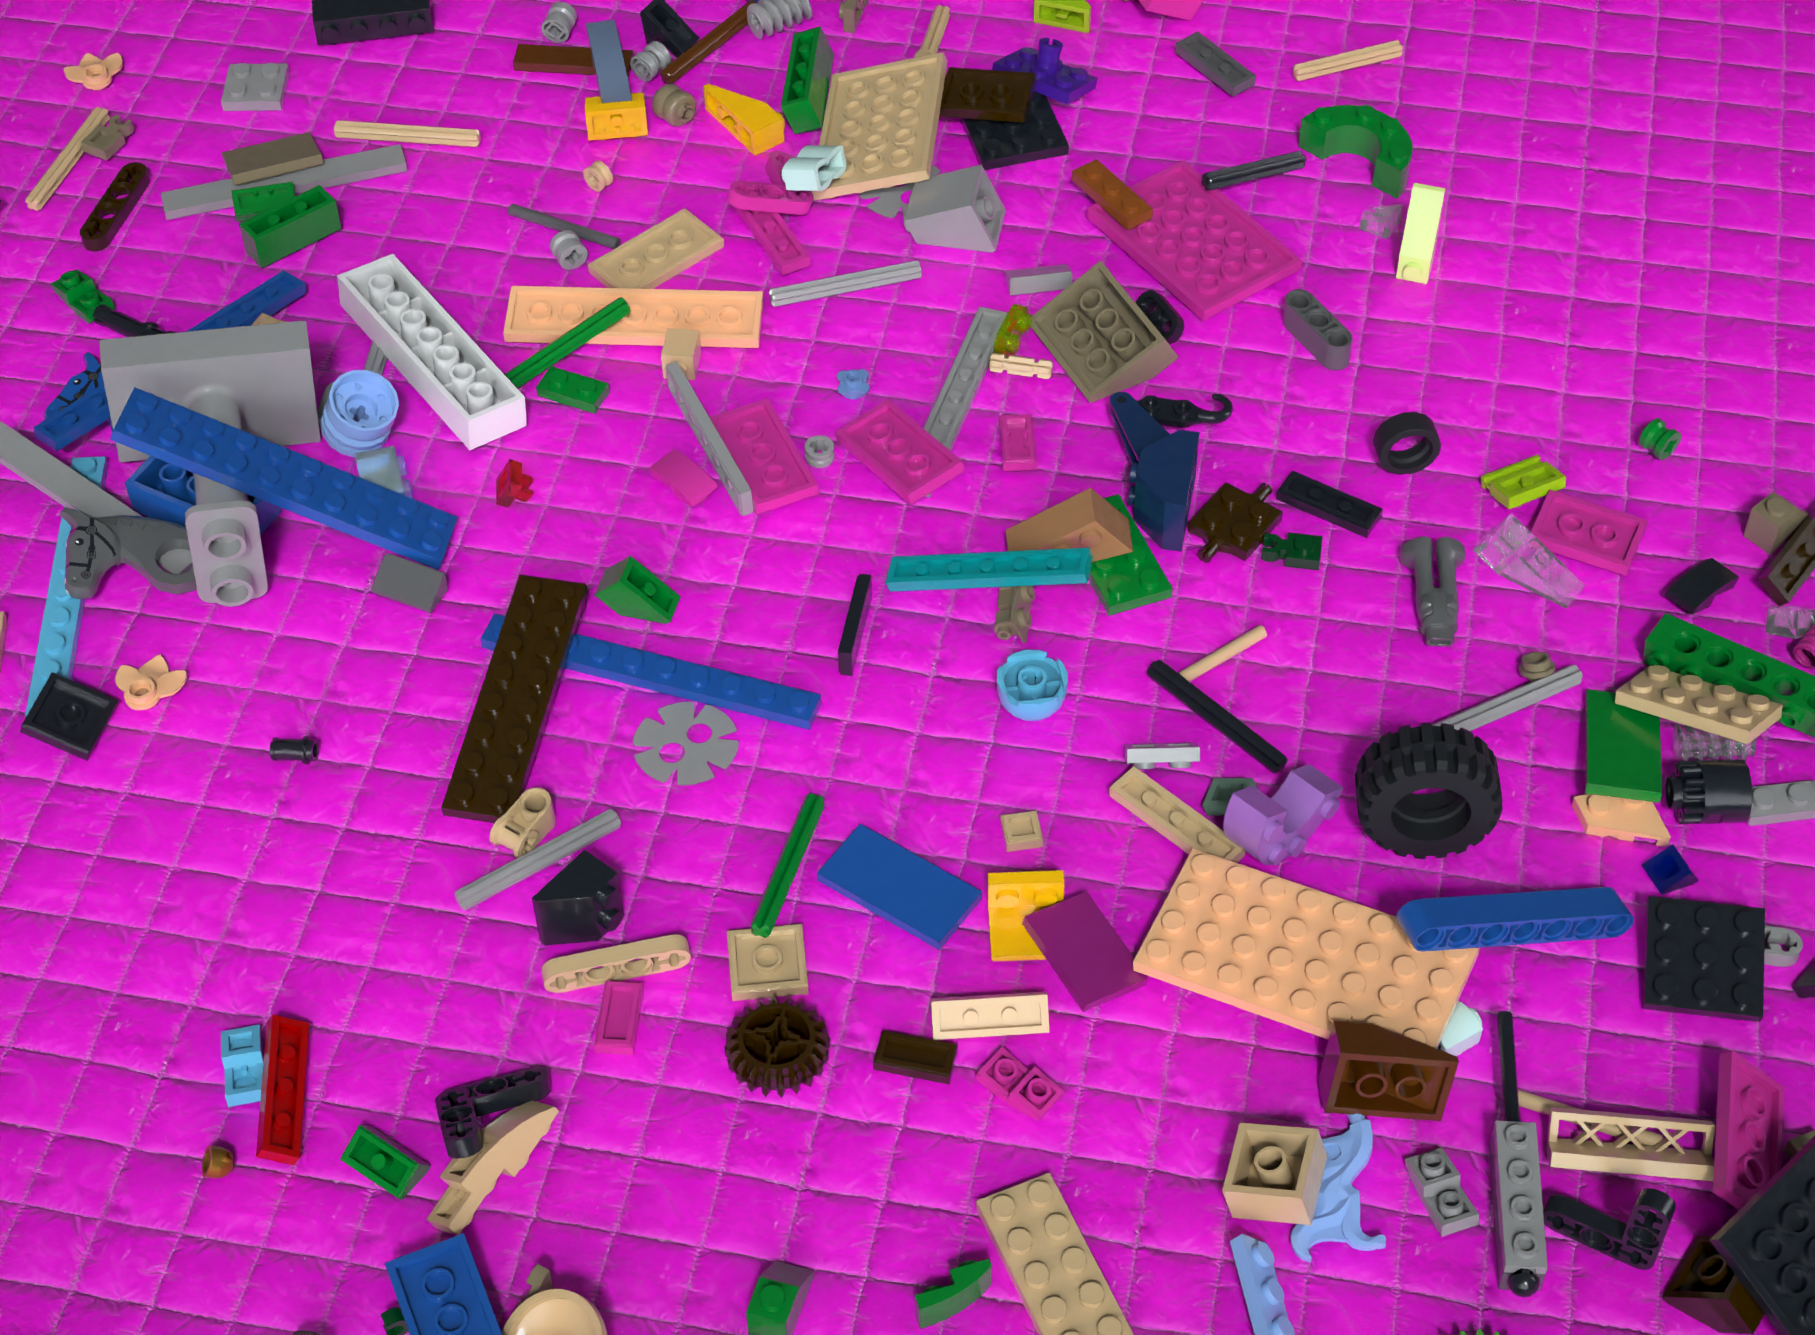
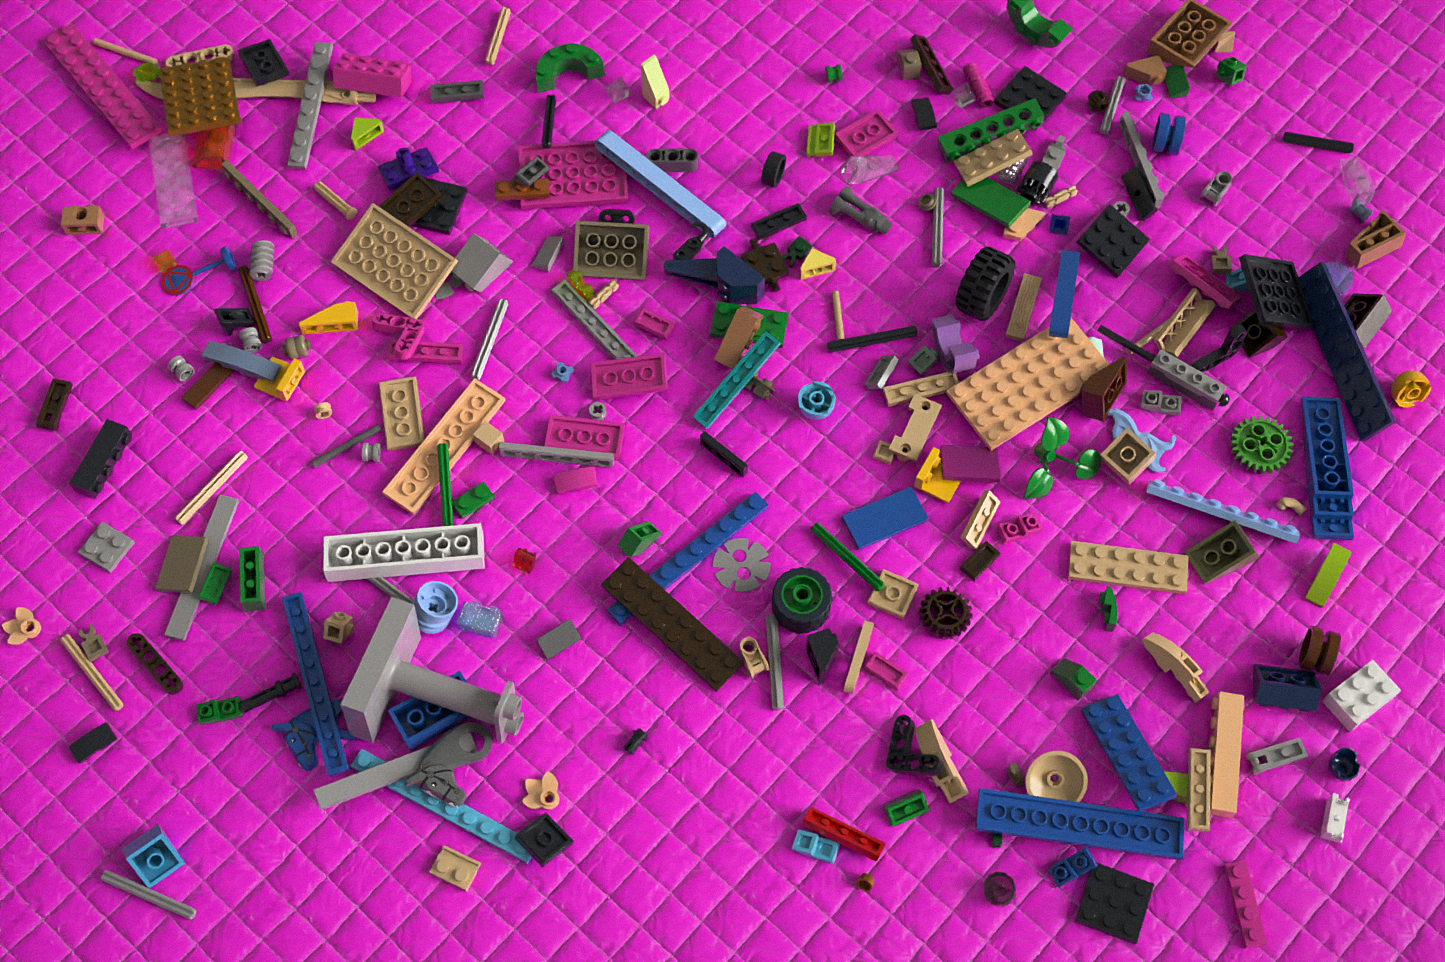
camera: 60 degrees left, 15 degrees up
blue plate [110,387,457,570] -> none
green brick [781,27,834,134] -> none
light aqua brick [782,145,847,191] -> none
none -> dark grey slope [512,156,550,187]
none -> light blue beam [594,130,726,238]
none -> black wheel [772,567,832,634]
none -> light yellow slope [800,248,836,280]
none -> tan brick [888,394,942,462]
none -> tan tile [1005,273,1042,342]
none -> green plant [1024,417,1102,499]
none -> tan axle [1044,186,1077,208]

